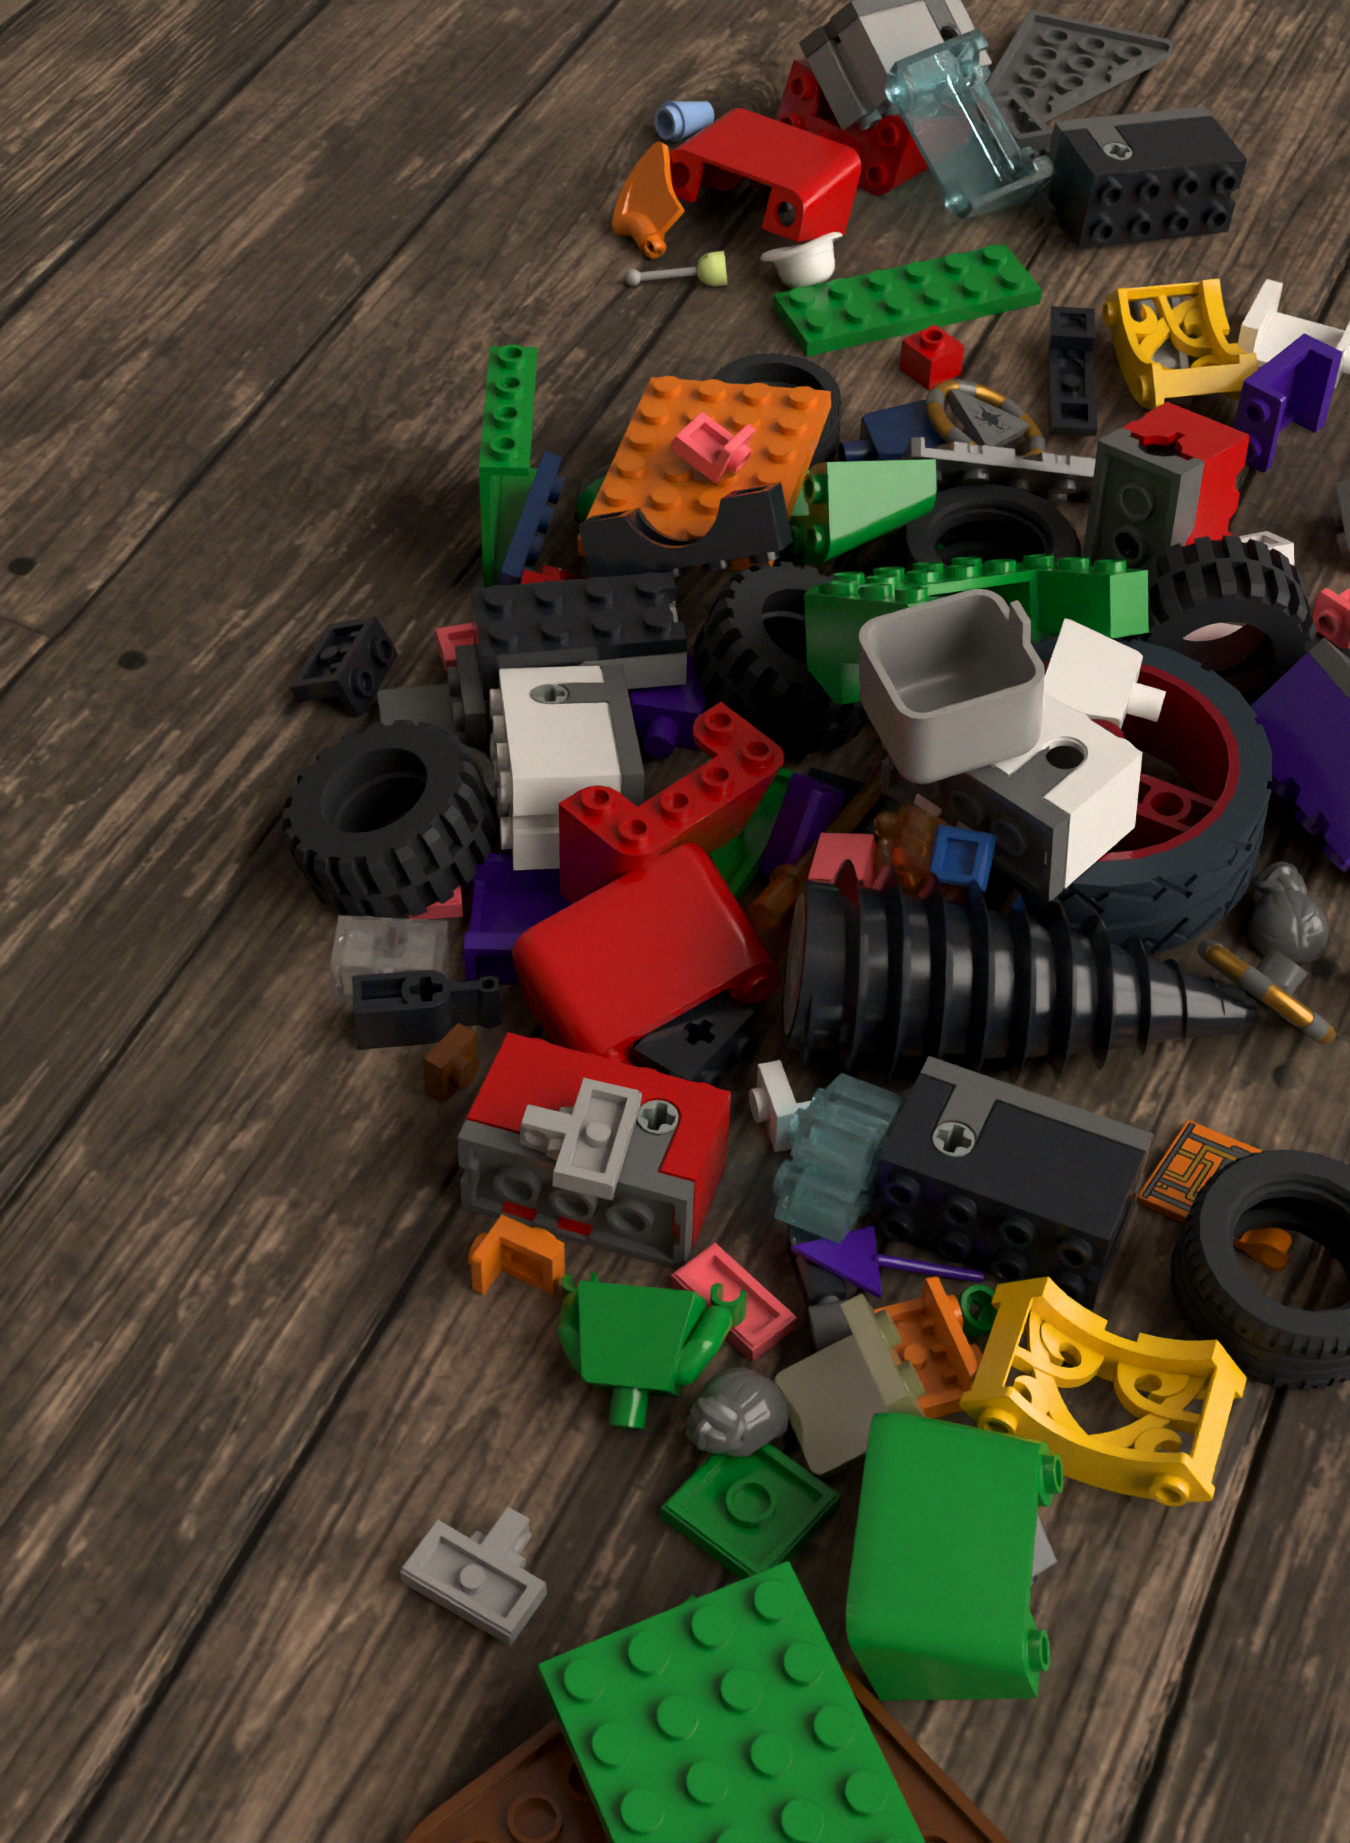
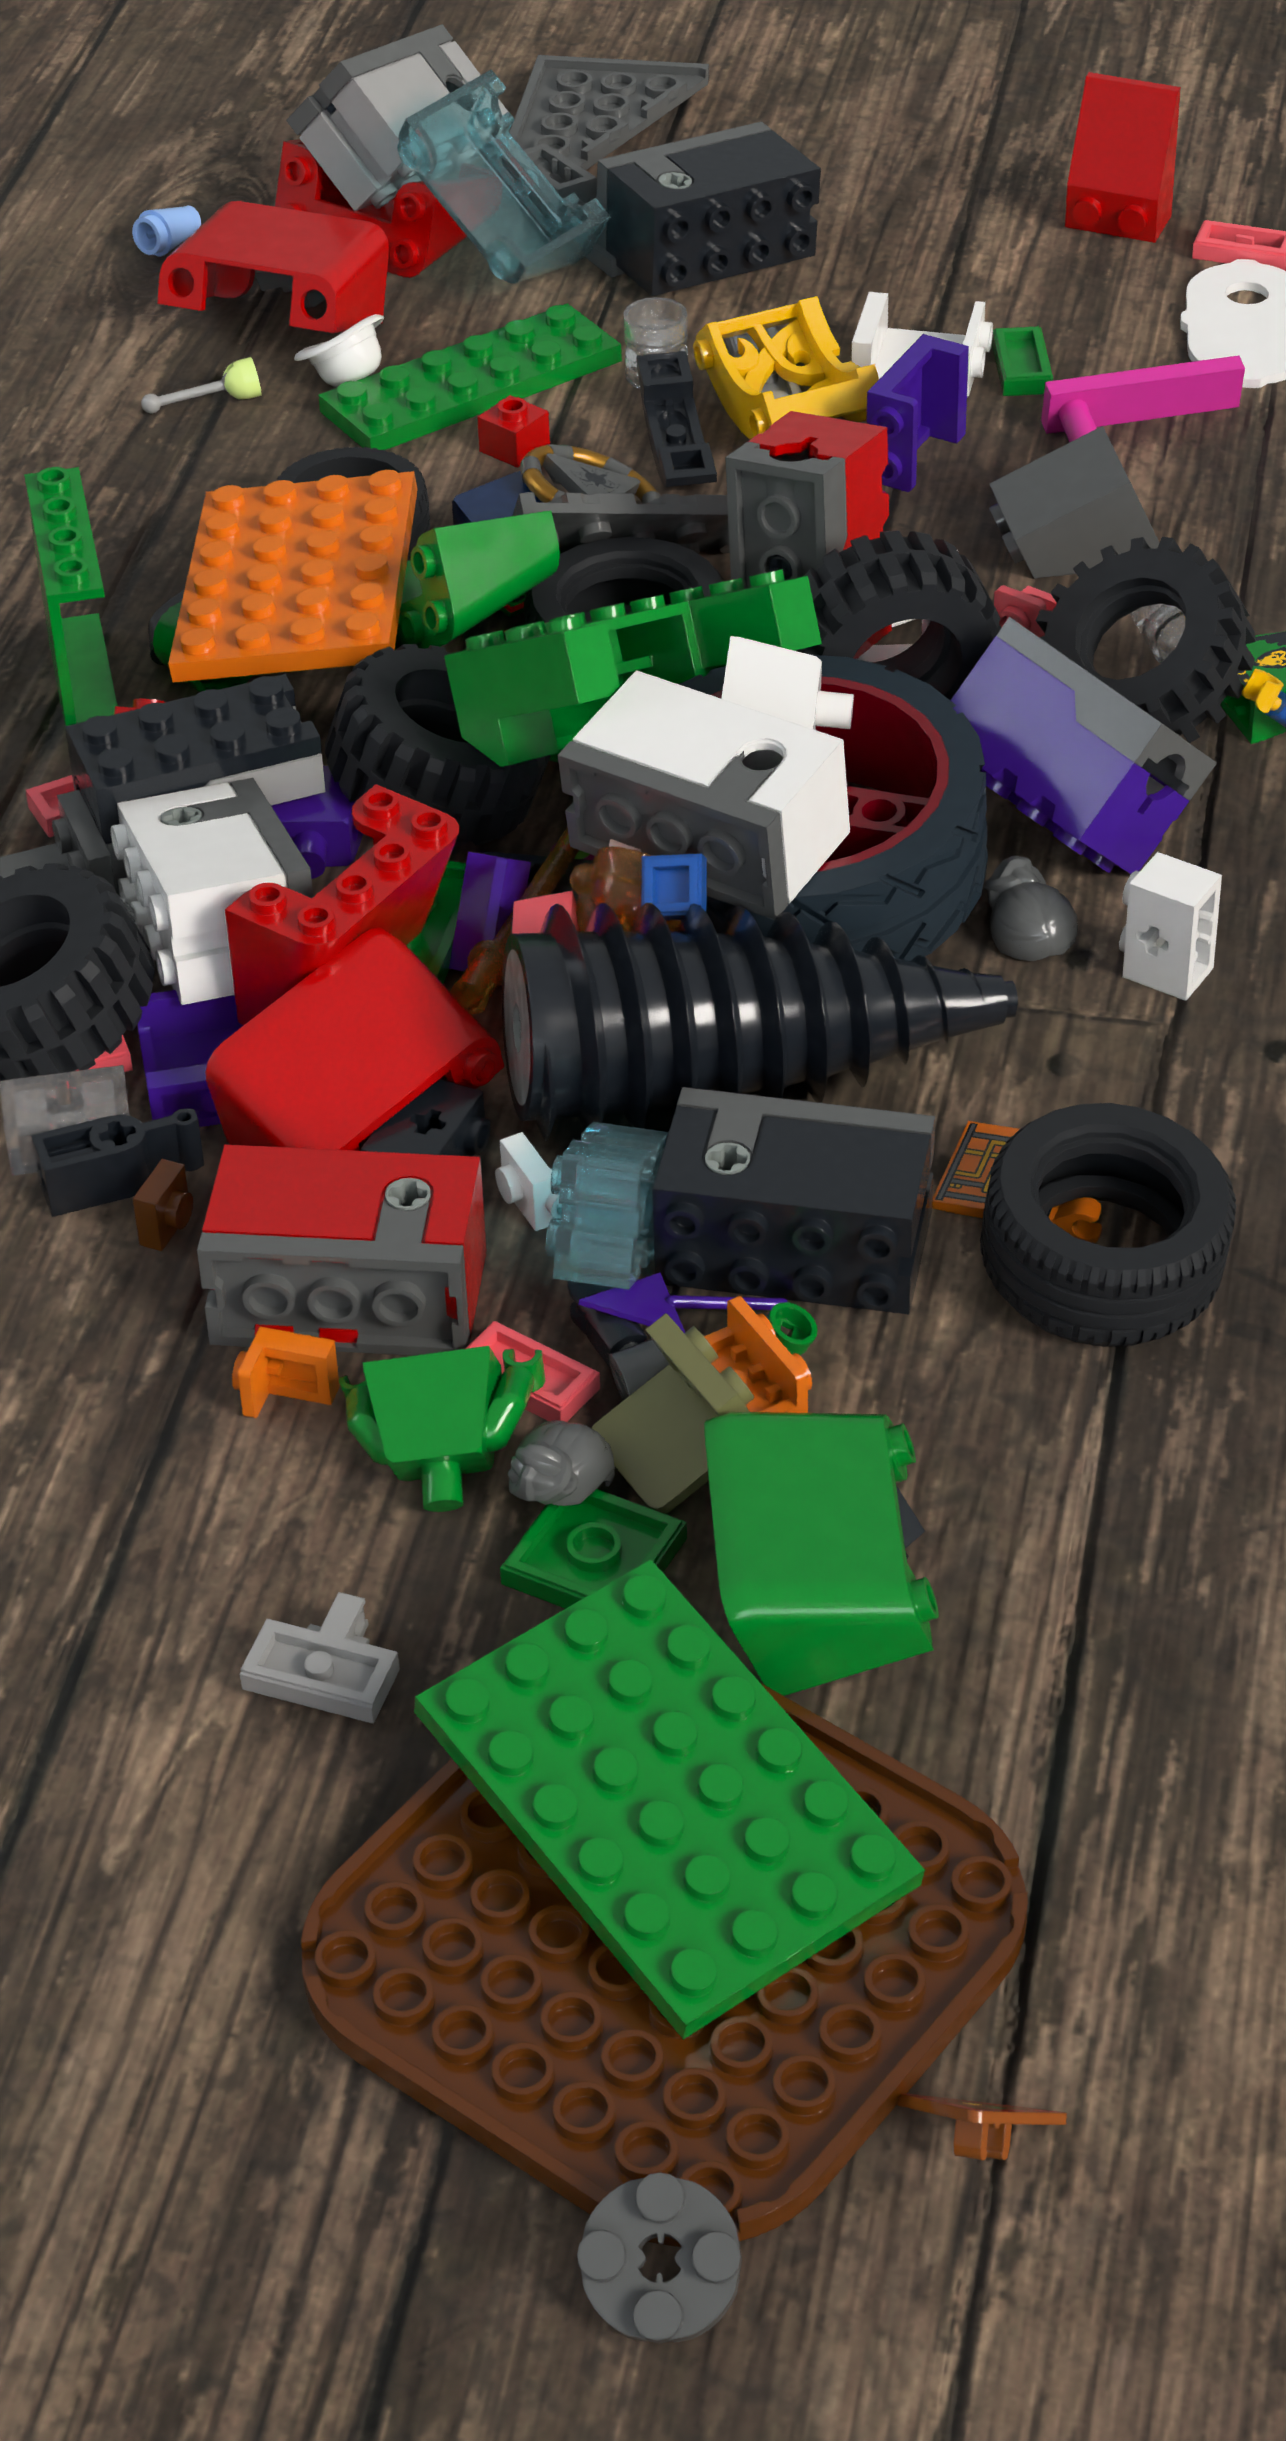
camera: 10 degrees left, 5 degrees down
dark blue plate [497,451,565,585] -> none
light grey hinge [520,1078,642,1200] -> none
black arch [578,482,793,578] -> none
orange arm [612,142,685,259] -> none
coral bracket [670,411,756,484] -> none
light grey piece [859,589,1045,784] -> none
yellow fence [959,1276,1247,1507] -> none
piece [1198,939,1336,1044] -> none
none -> clear wheel [623,297,688,389]

